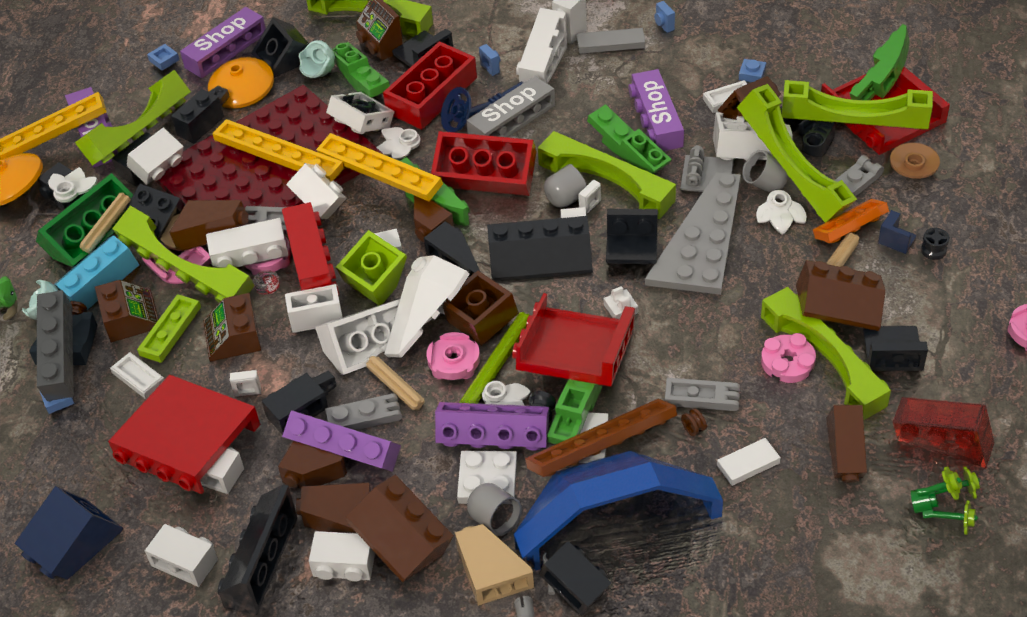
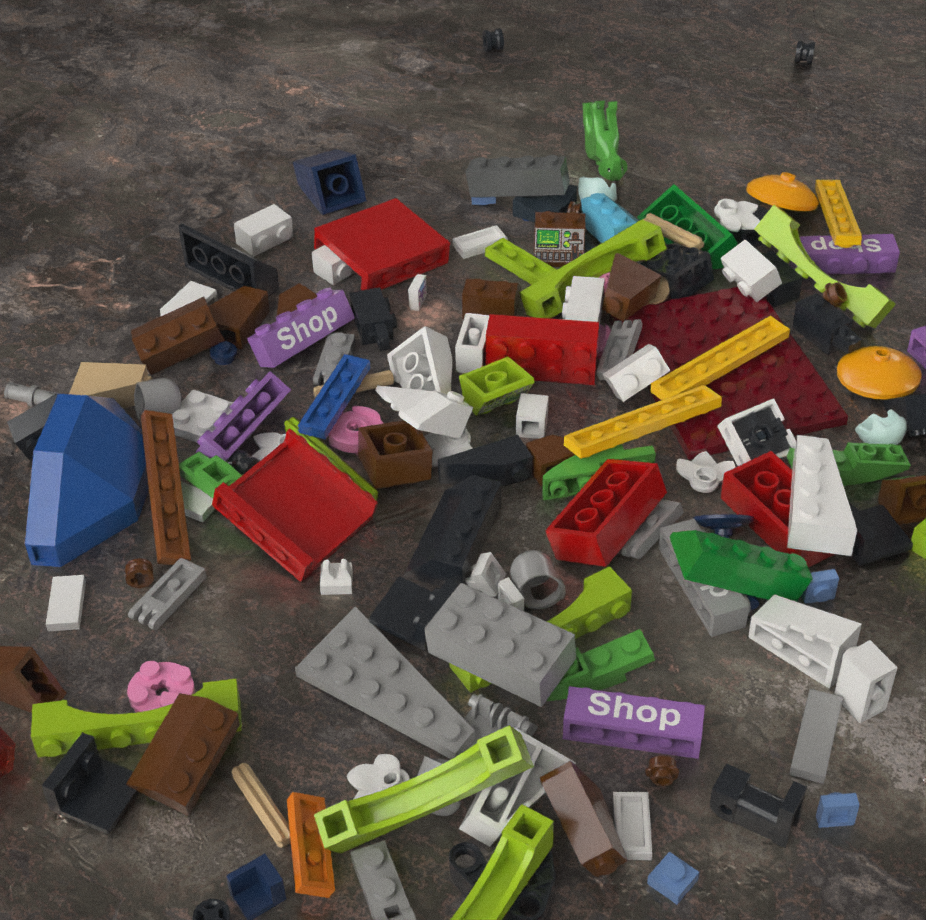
camera: 110 degrees right, 5 degrees down
none -> blue plate [298,354,370,440]
none -> light grey brick [424,583,576,707]
none -> reddish brown plate [645,756,680,786]
none -> green slope [670,530,813,602]
none -> black piece [710,763,807,848]
none -> white wedge [787,435,857,556]
none -> reddish brown plate [823,282,847,308]

